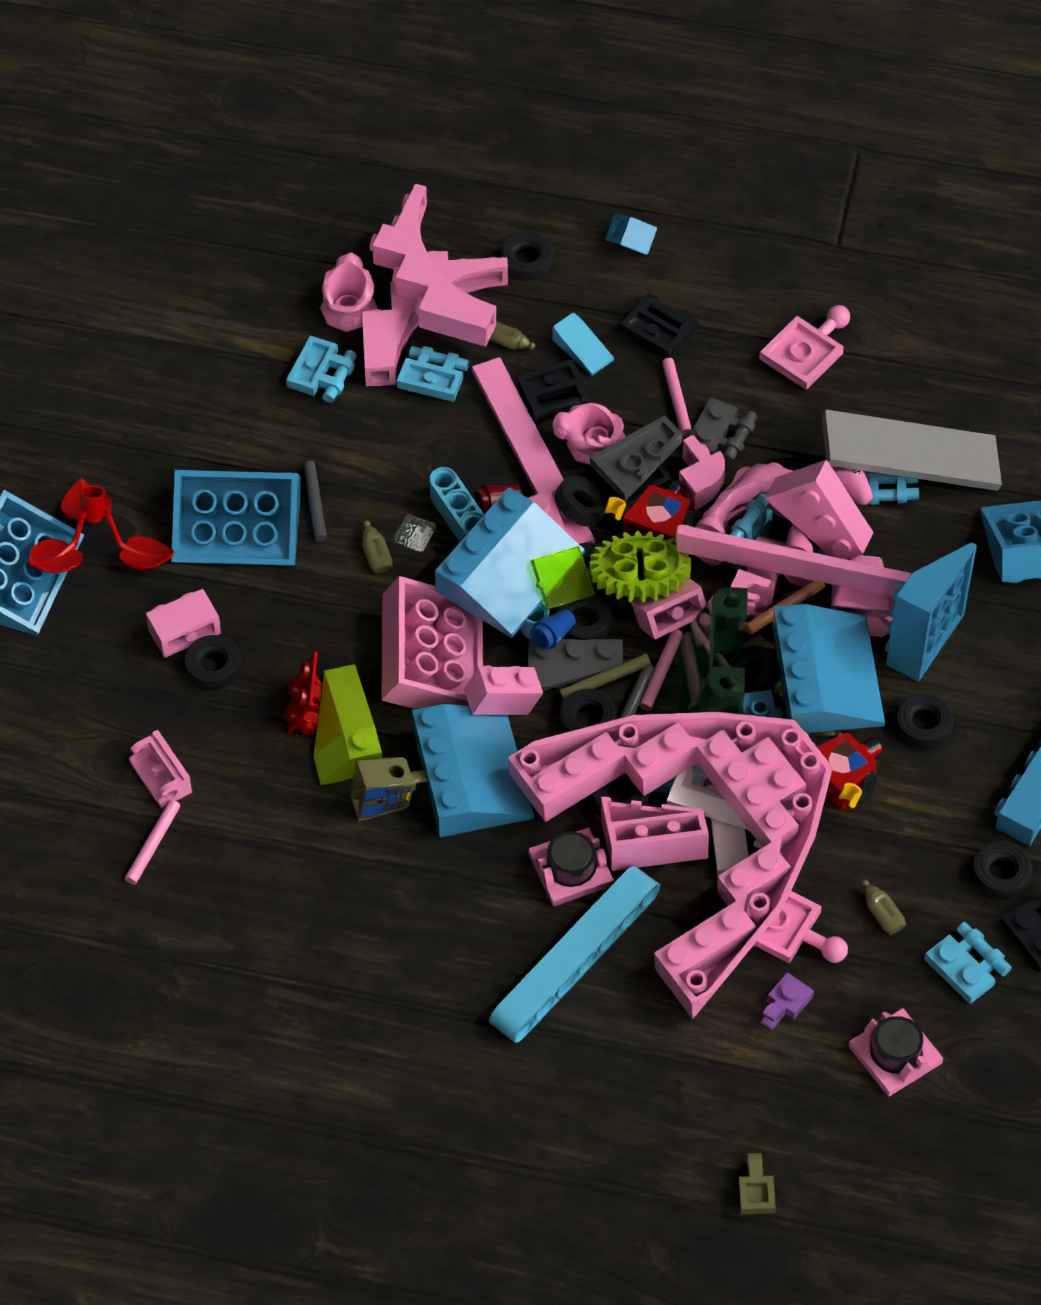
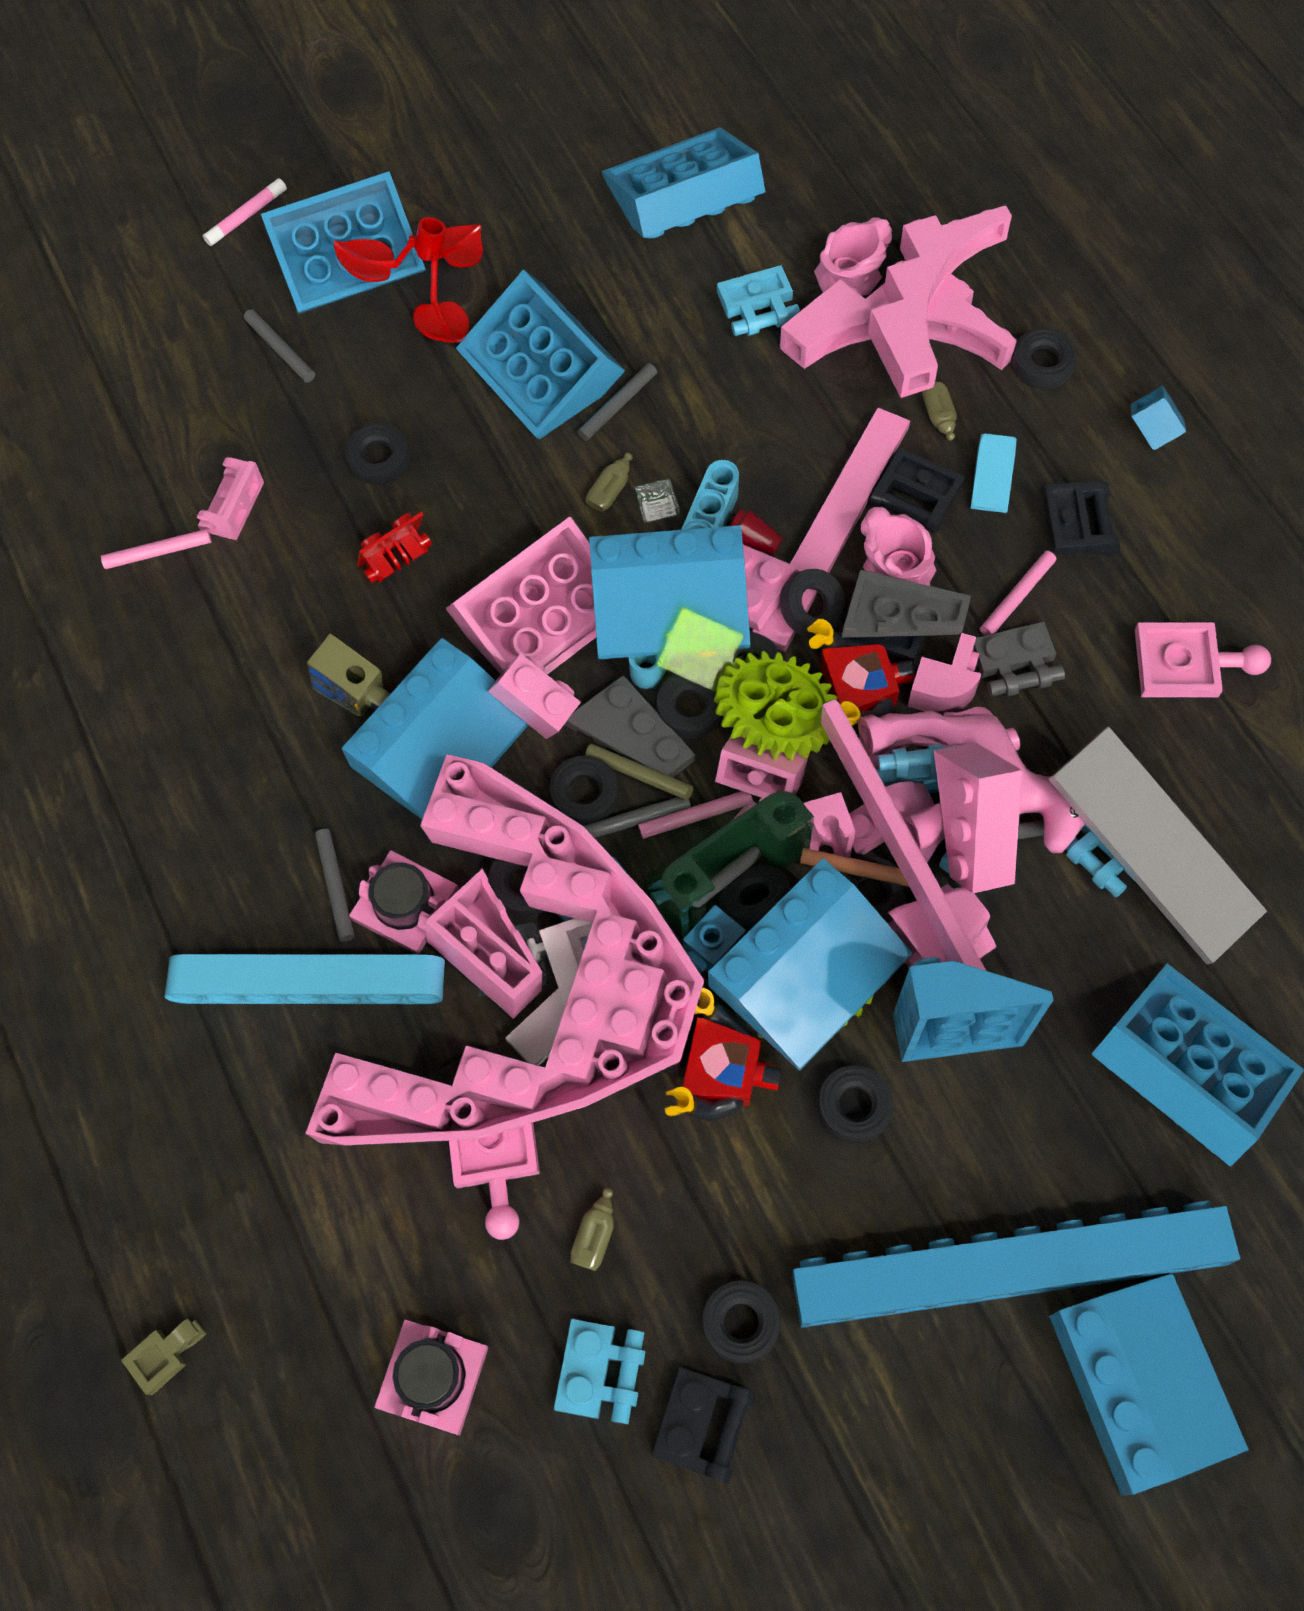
camera: 55 degrees right, 10 degrees up
bright pink brick [146,589,221,658] -> none
lime wedge [314,664,382,785] -> none
medium azure plate [397,346,469,402] -> none
blue cone [530,609,576,650] -> none
medium lavender plate [761,972,814,1030] -> none
none -> dark grey bar [244,309,315,383]
none -> dark grey bar [315,829,355,942]
none -> dark azure slope [602,127,766,238]

